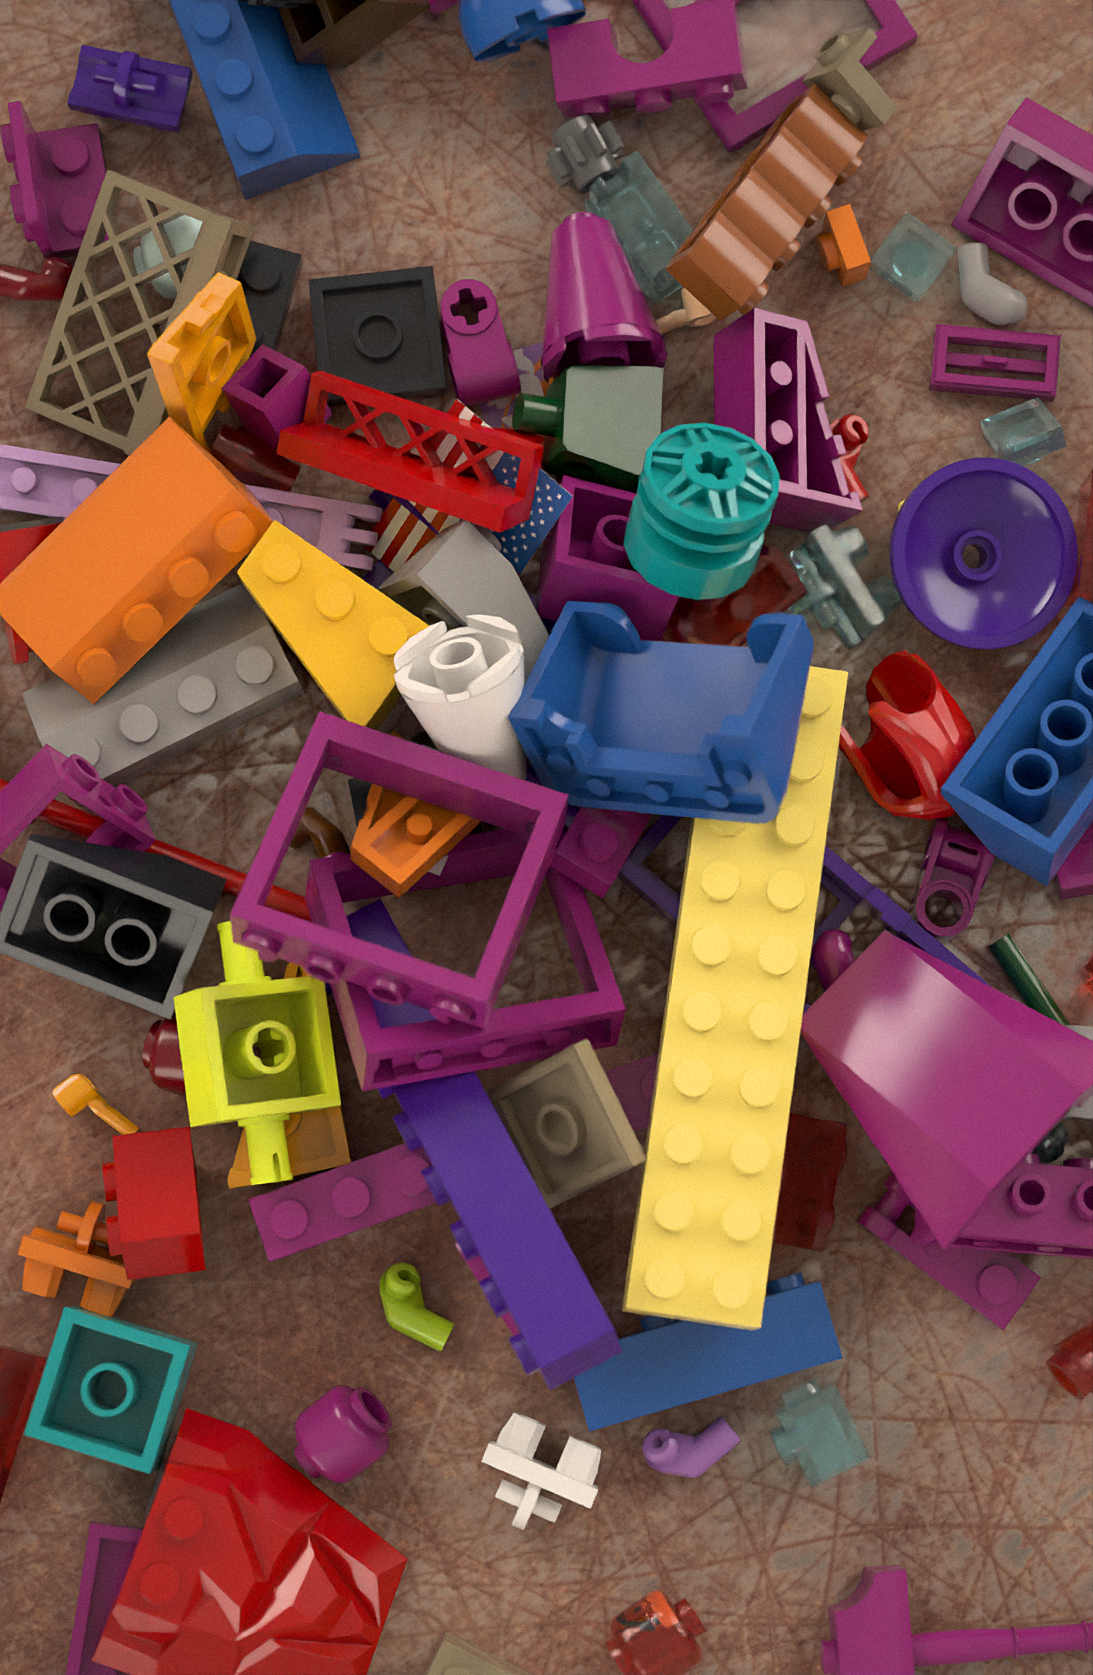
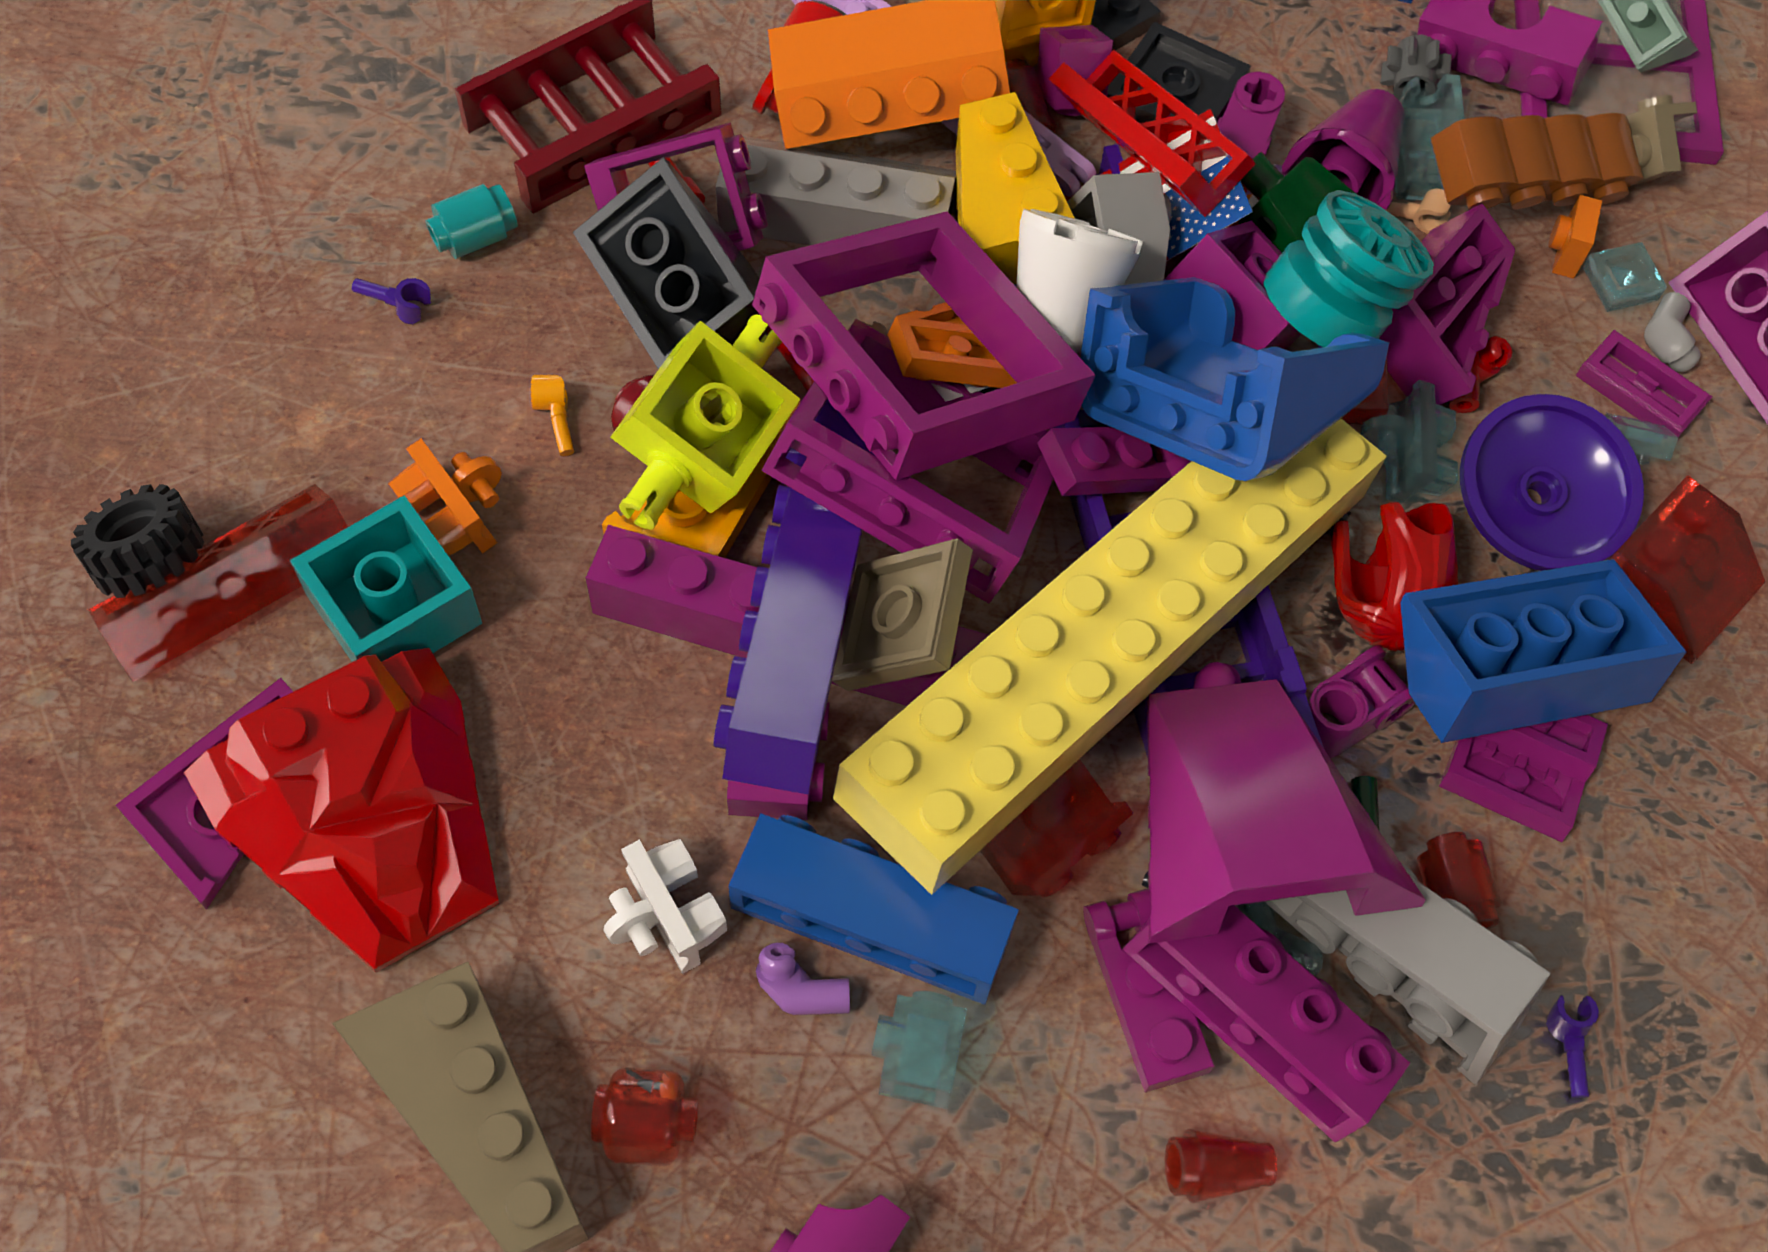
camera: 30 degrees right, 20 degrees down
red brick [102,1126,206,1280] -> none
magenta head [294,1385,392,1484] -> none
lime arm [379,1262,455,1352] -> none

